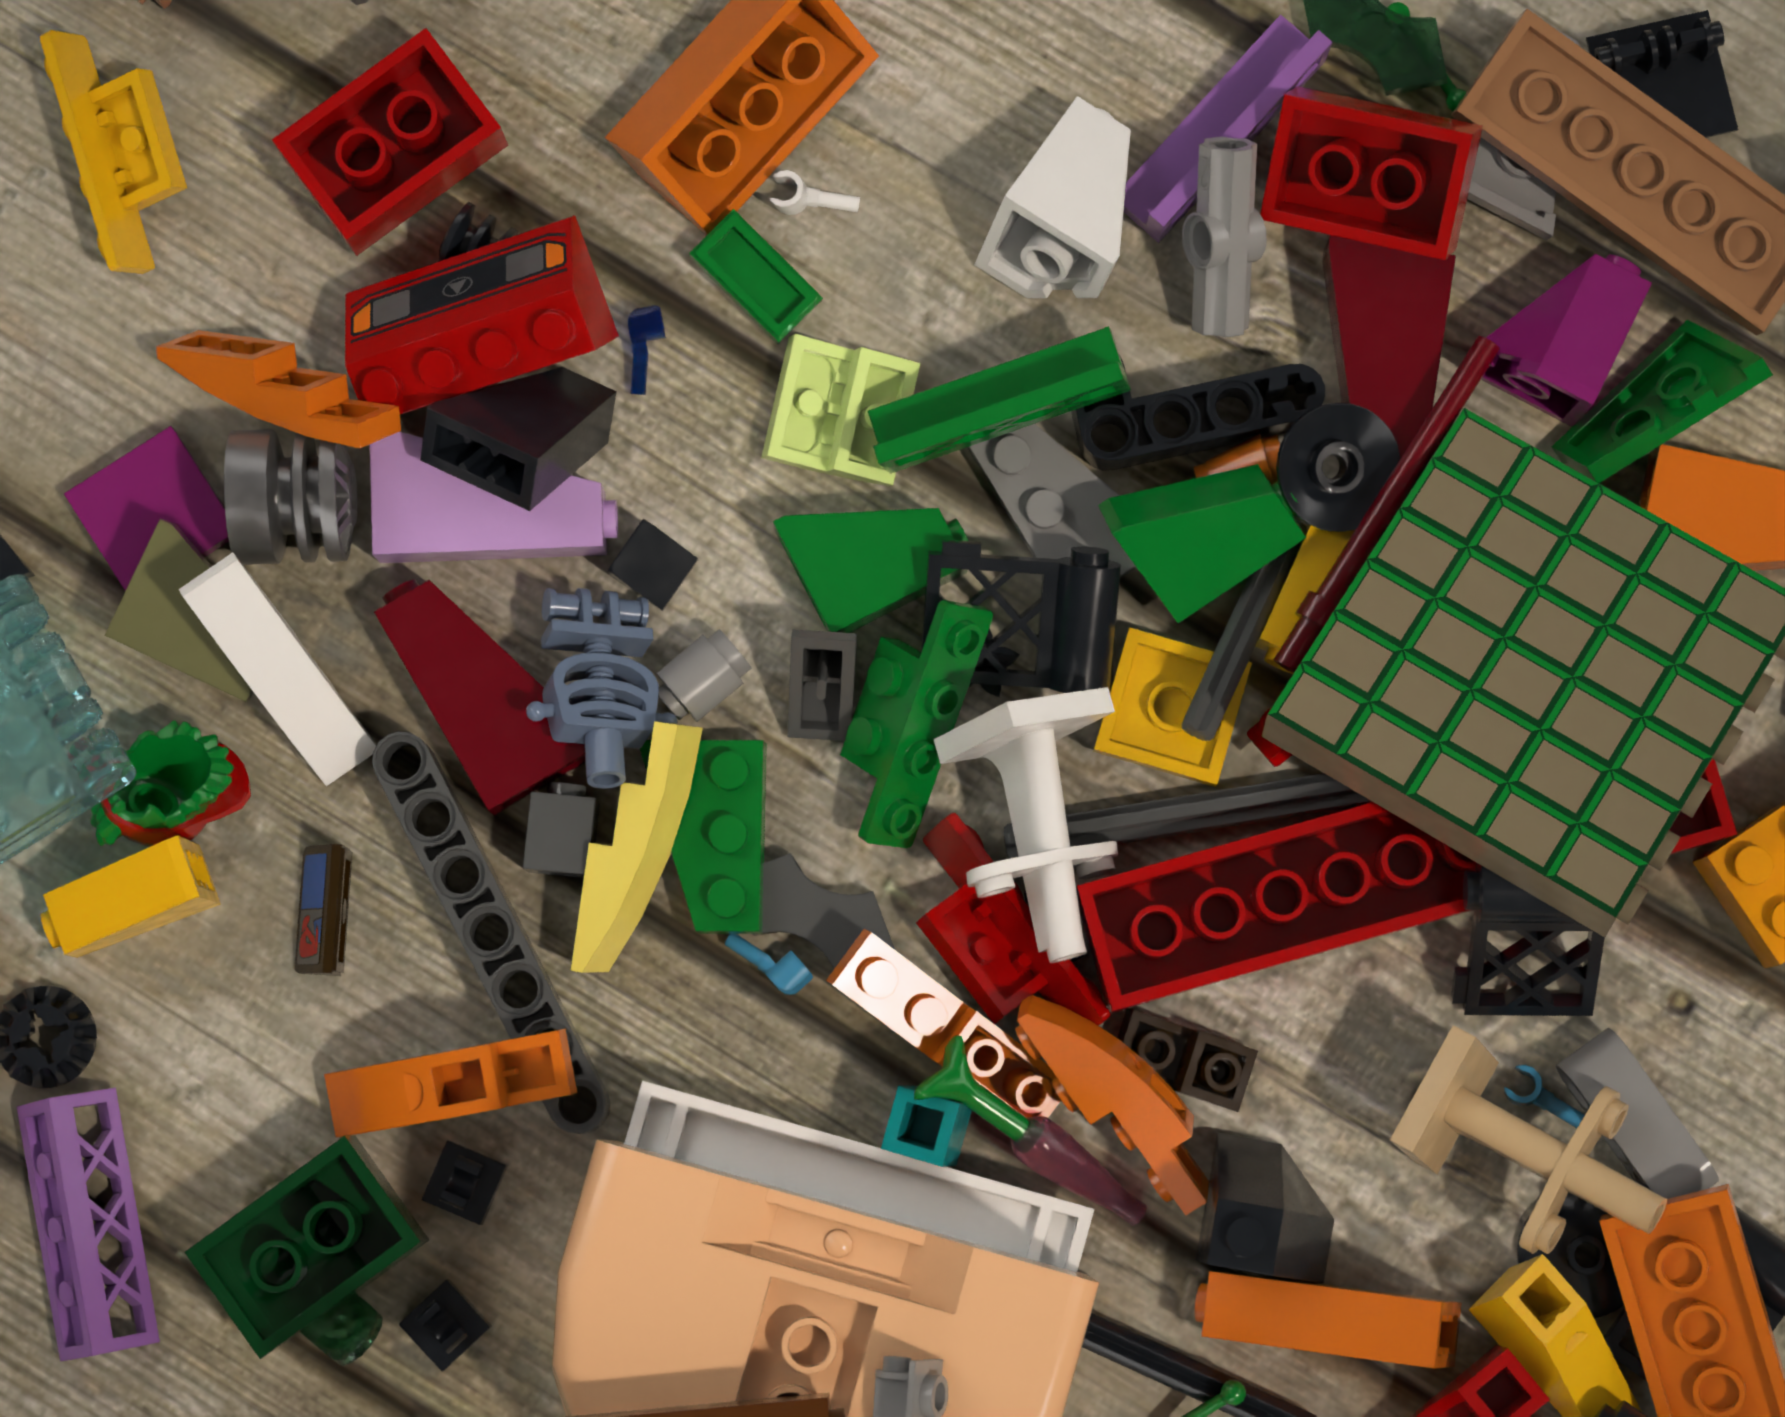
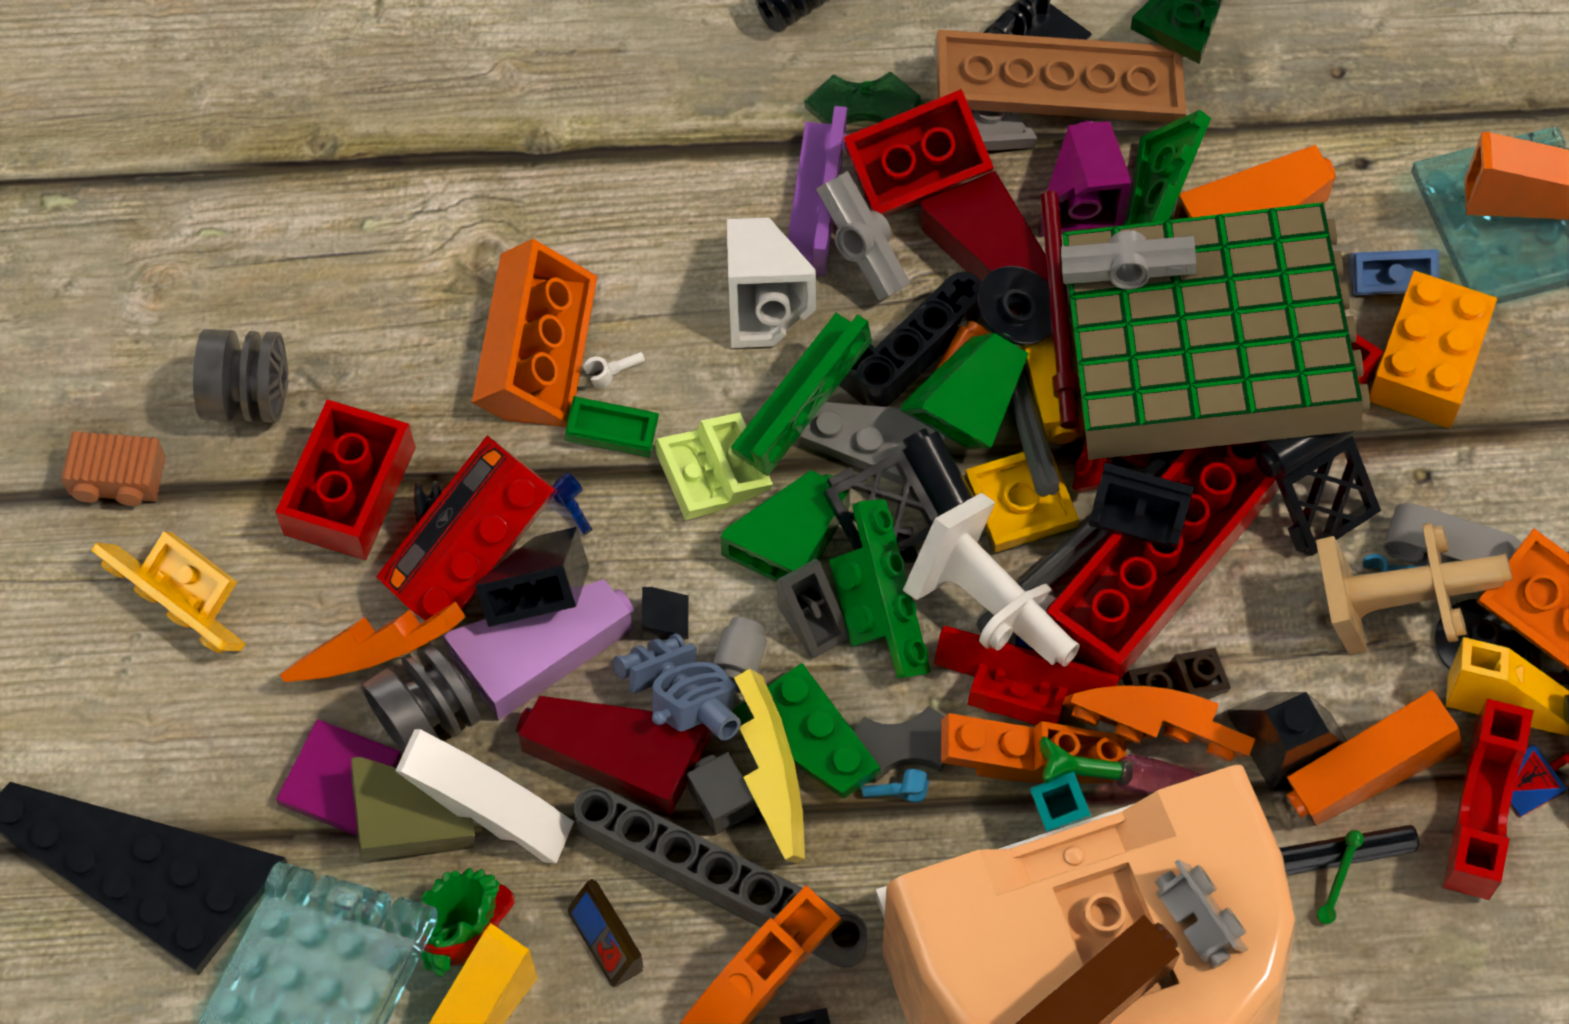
camera: 35 degrees left, 20 degrees down
none -> light grey piece [1061,230,1197,290]
none -> black hinge [1089,463,1194,550]

